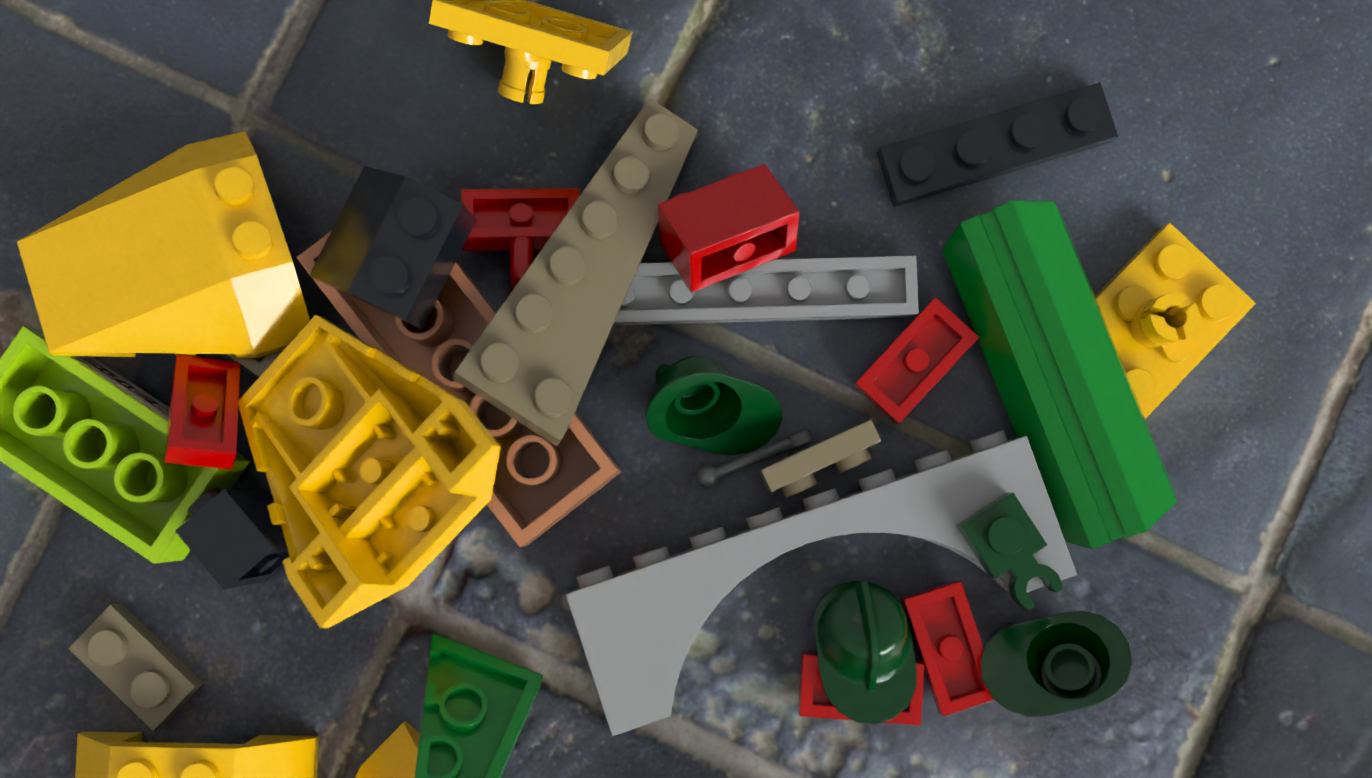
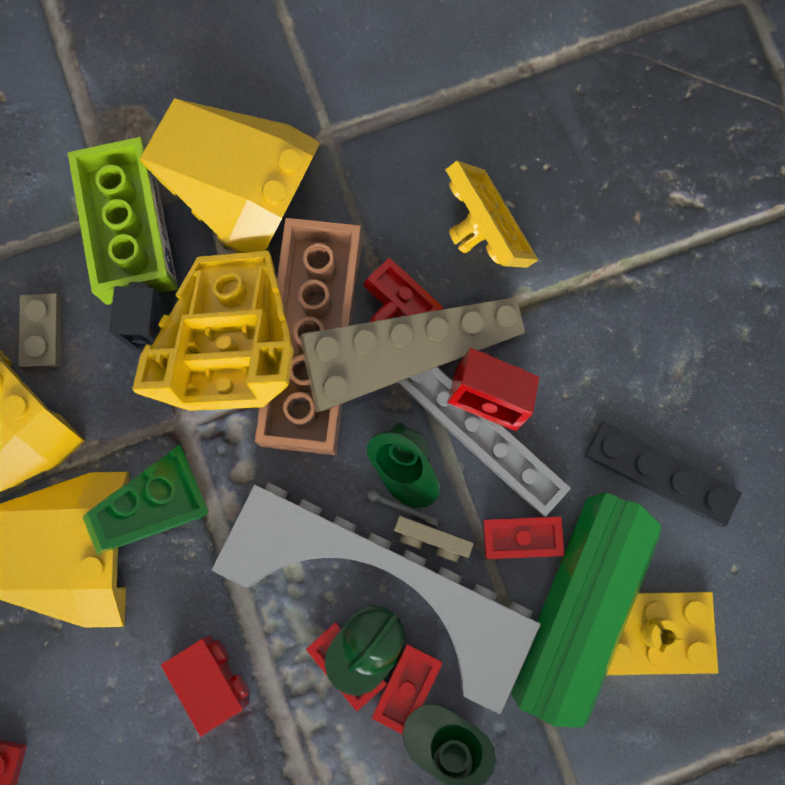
camera: 45 degrees right, 5 degrees down
red plate [164,354,240,470] -> none
black slope [309,166,476,330] -> none
dark green plate [956,492,1062,610] -> none

